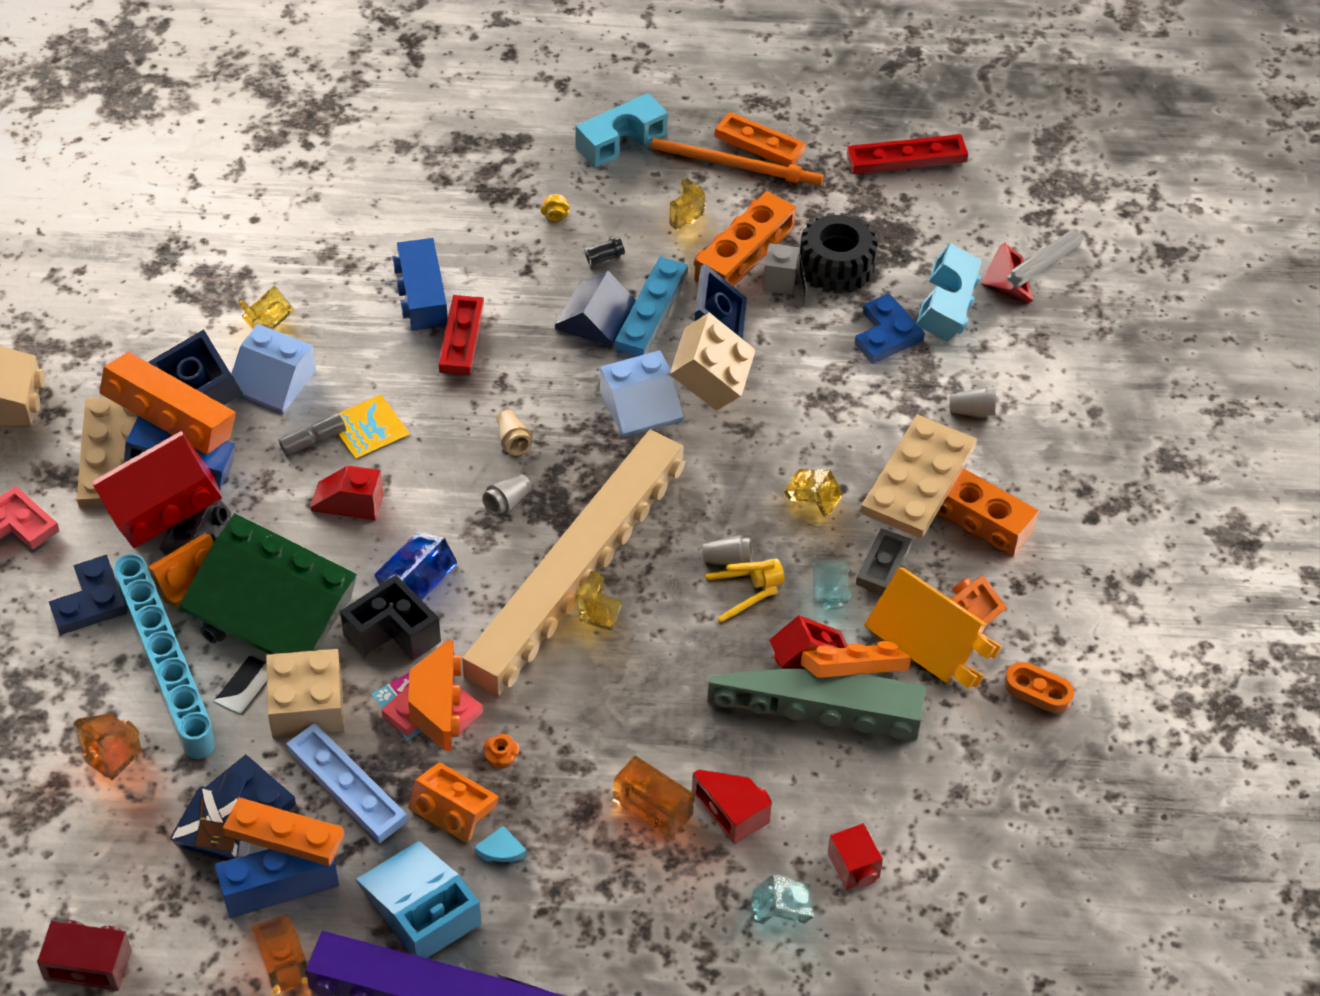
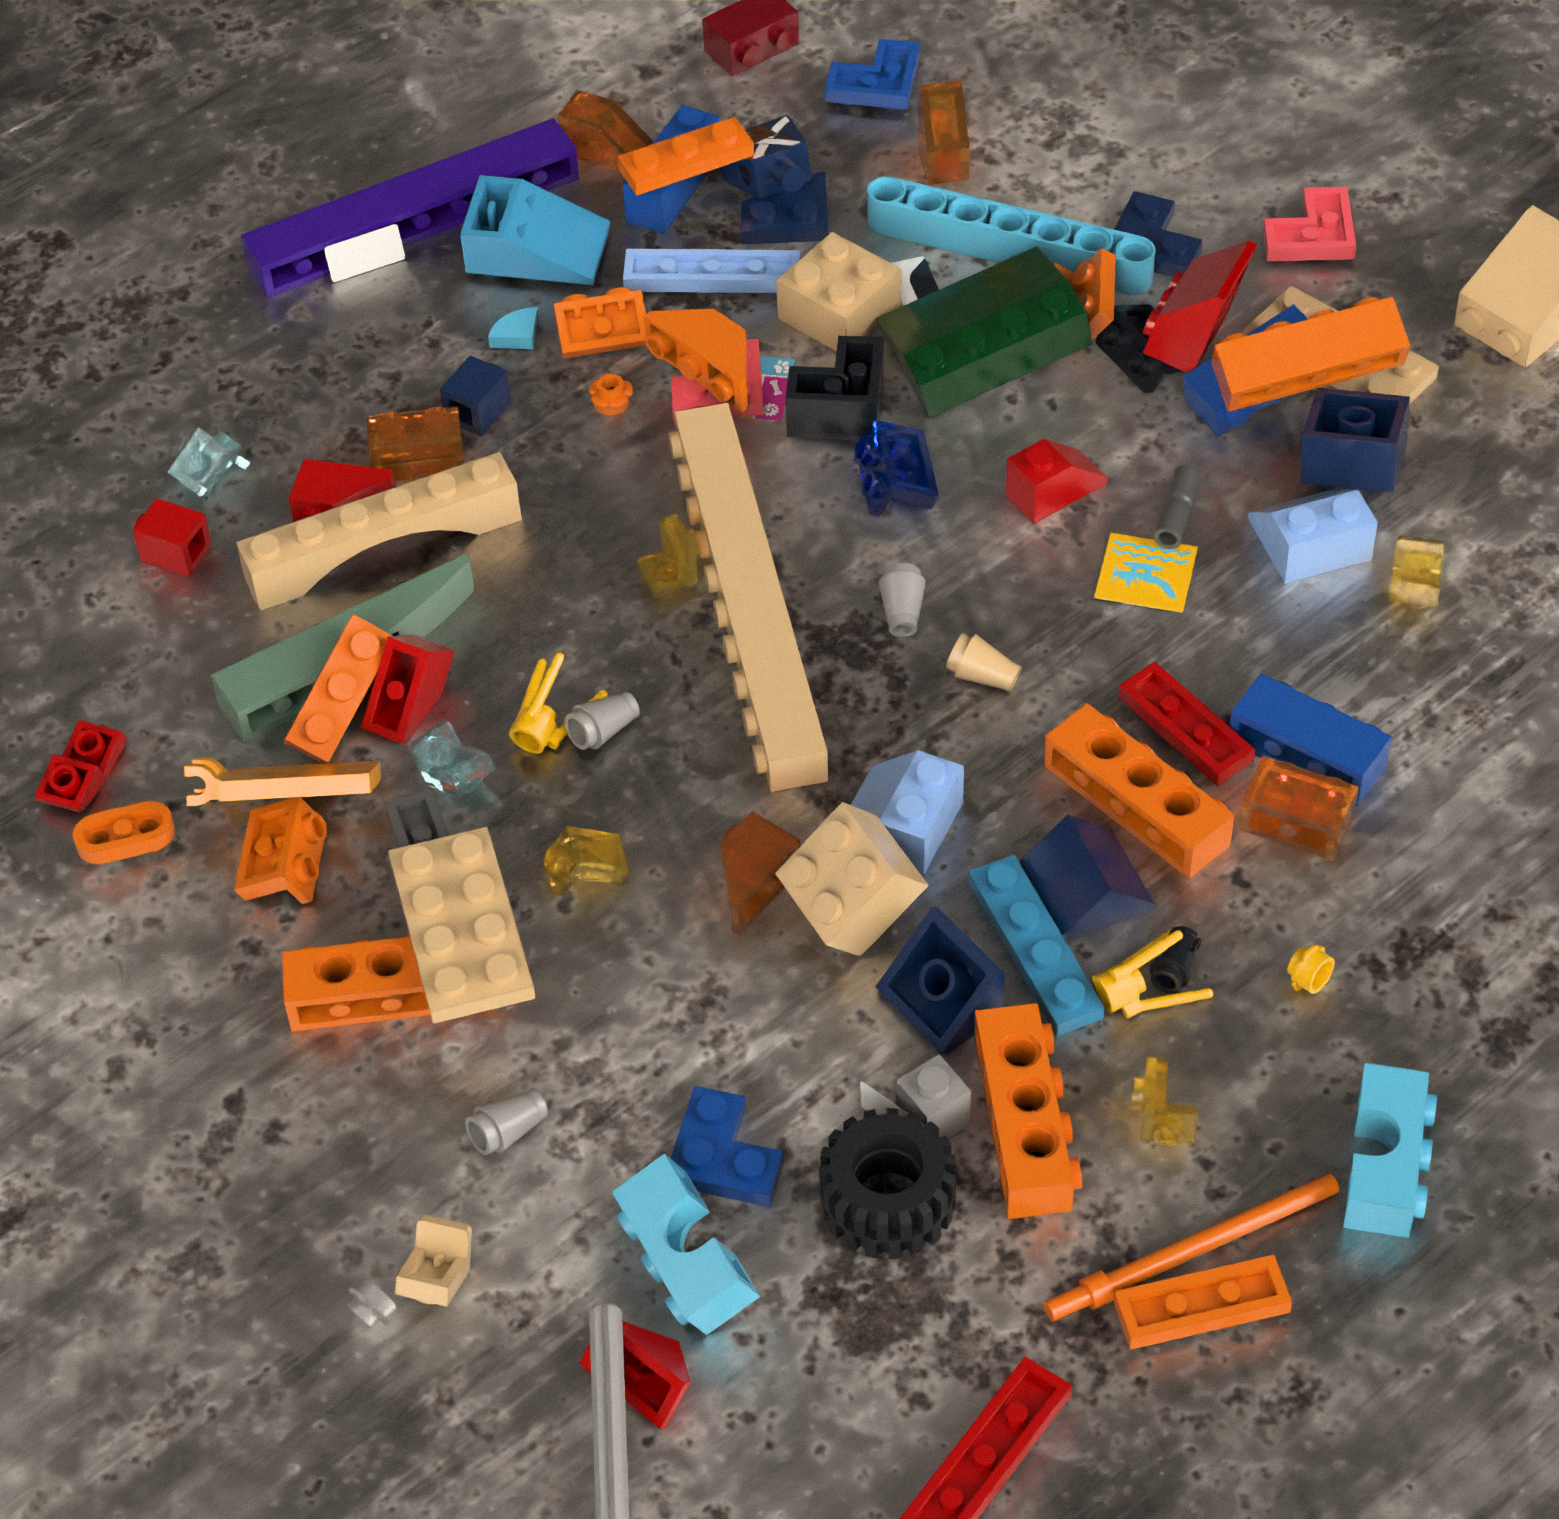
camera: 140 degrees right, 0 degrees up
none -> red slope [34,720,127,813]
none -> tan arch [236,452,522,611]
none -> clear plate [348,1277,399,1328]
none -> tan bracket [395,1215,472,1307]
none -> dark blue brick [440,355,512,436]
none -> clear orange slope [720,811,801,936]
none -> blue plate [825,39,920,110]
none -> orange brick [1044,703,1234,879]
none -> yellow plant [1092,925,1213,1019]
none -> clear orange brick [1239,756,1359,861]

